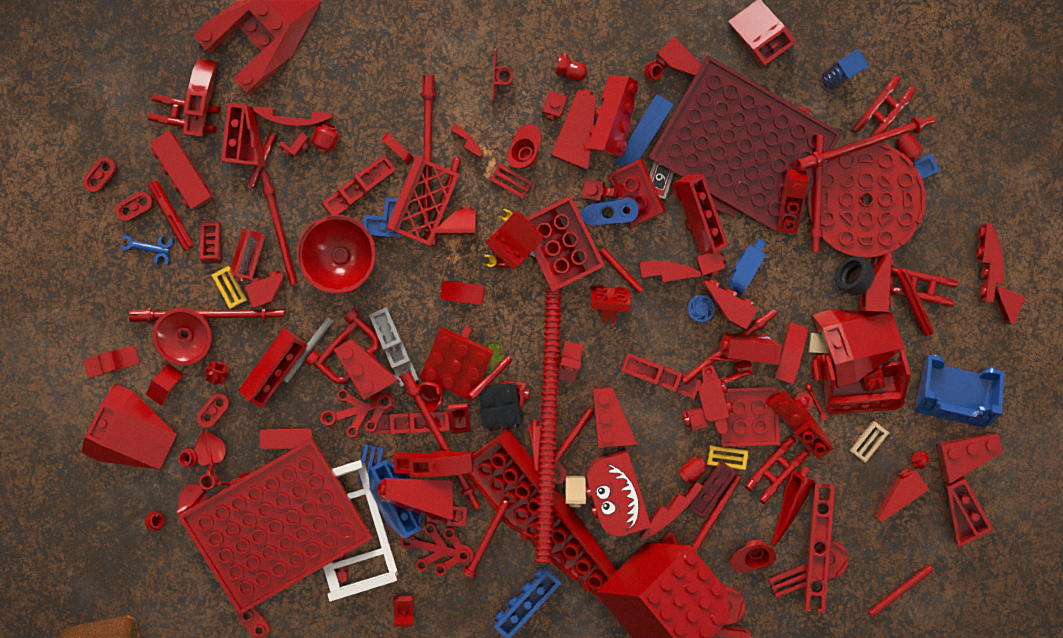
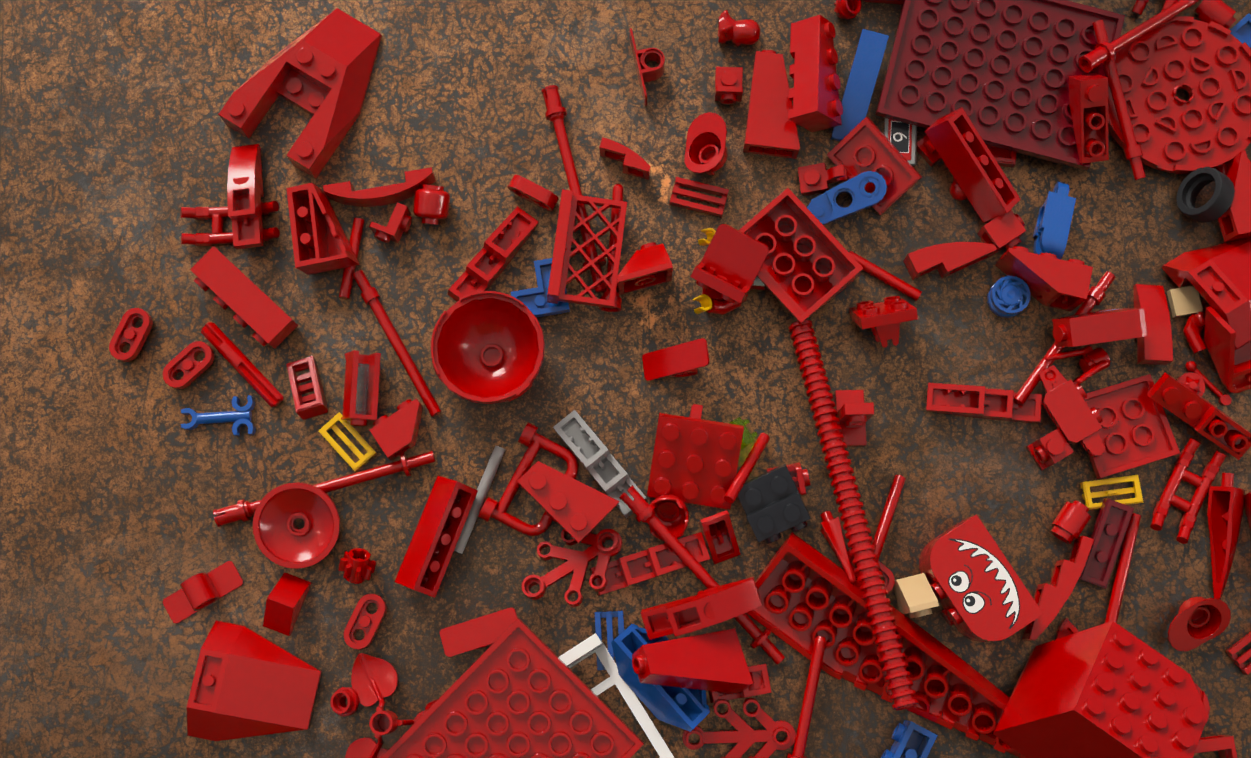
camera: 10 degrees left, 10 degrees down
red wedge [592,387,637,448] -> none

